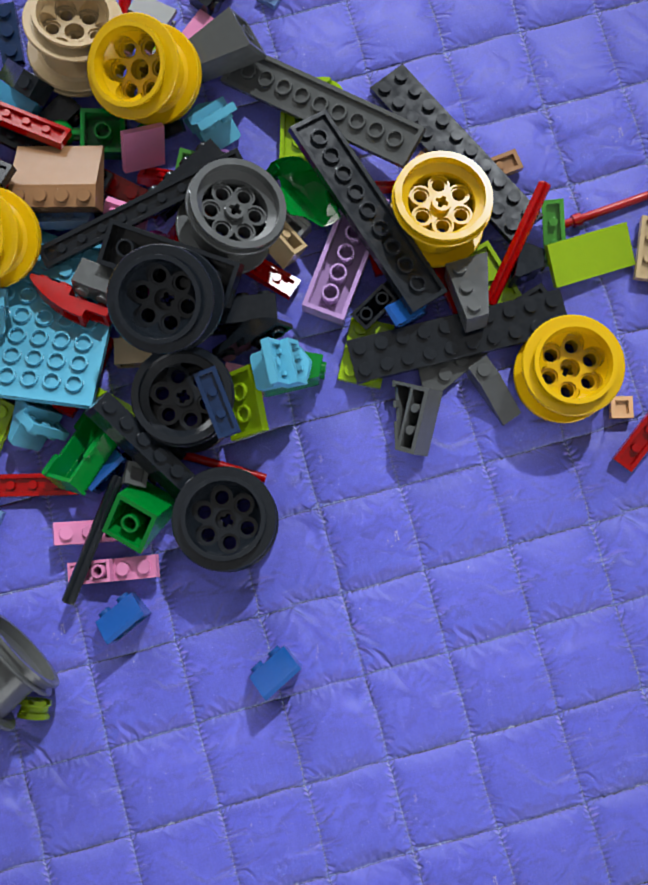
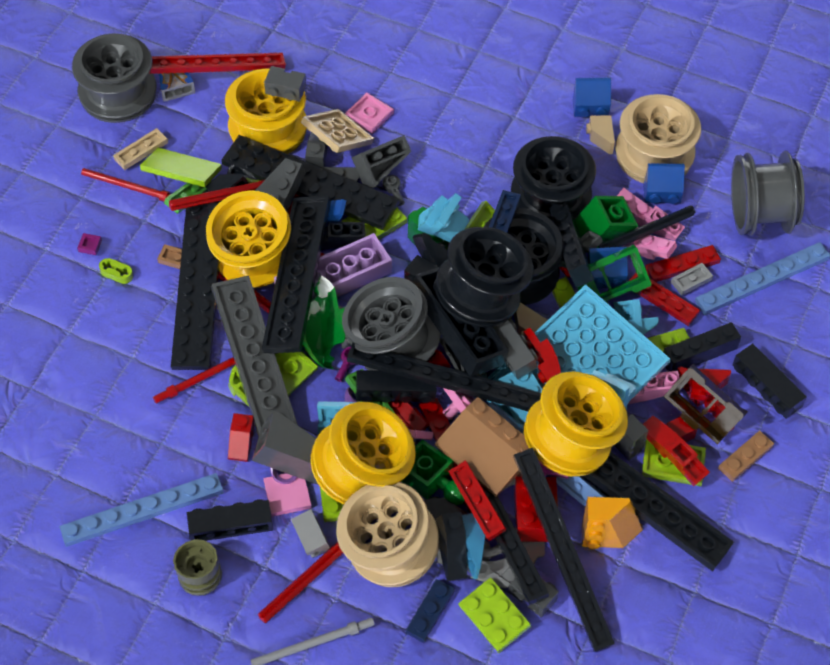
camera: 140 degrees left, 25 degrees down
none -> magenta plate [77,233,102,255]
none -> lime beam [99,258,133,284]
none -> red bar [153,357,235,404]
none -> slope [228,413,255,462]
none -> dark grey brick [264,66,306,102]
none -> tan plate [301,109,374,153]
none -> bright pink tile [345,93,394,134]
none -> dark grey plate [382,175,405,206]
none -> tan slope [586,115,615,154]
none -> tan wheel [615,94,701,183]
none -> red plate [645,245,721,282]
none -> light grey plate [671,263,713,296]

